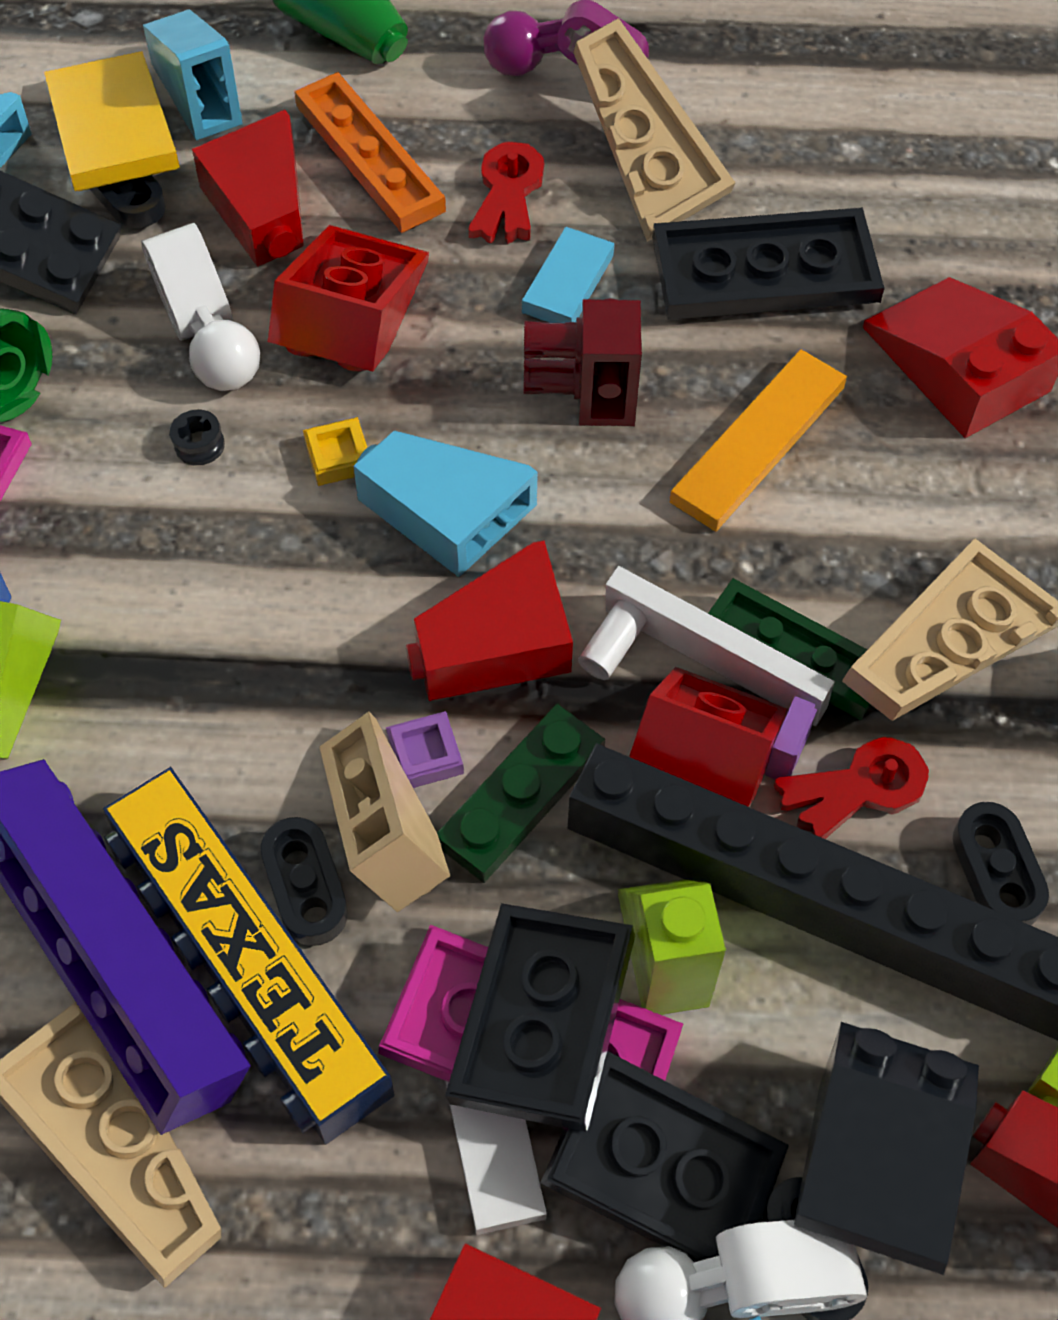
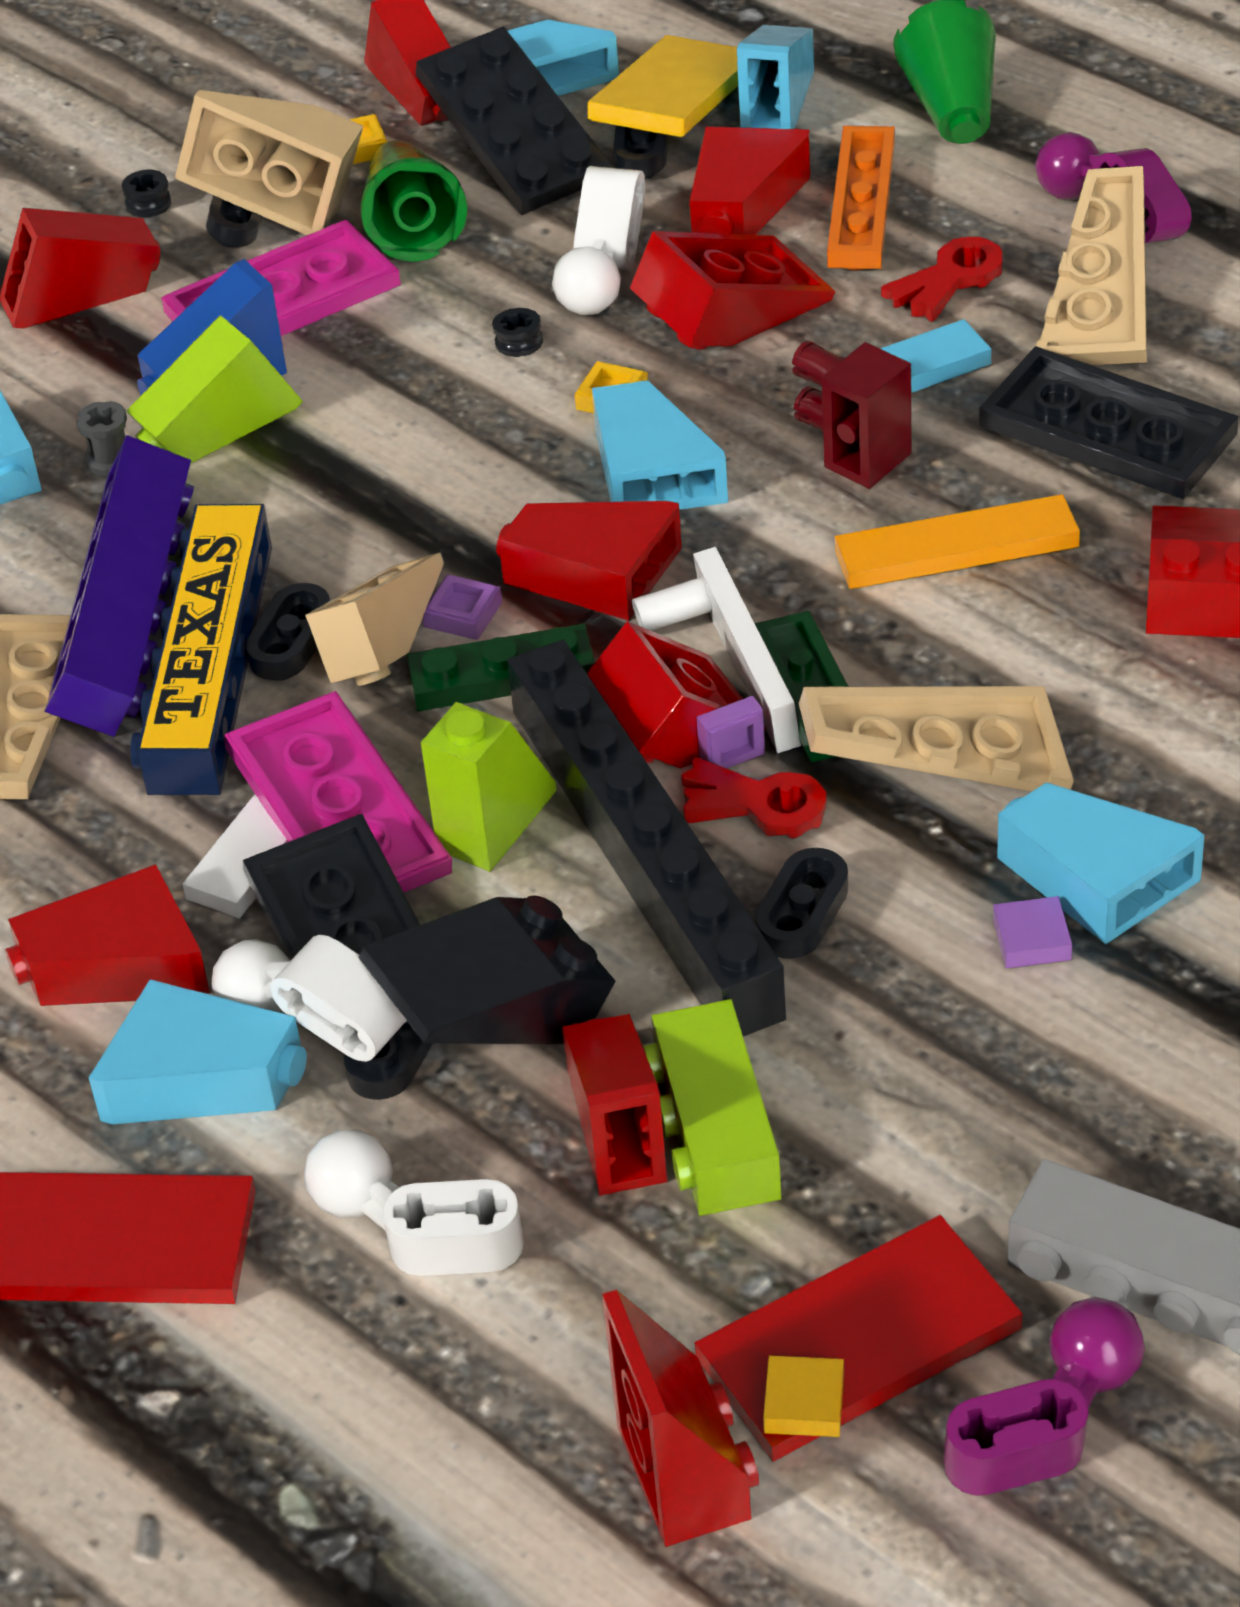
camera: 45 degrees right, 15 degrees down
black tile [445,903,635,1132] -> none

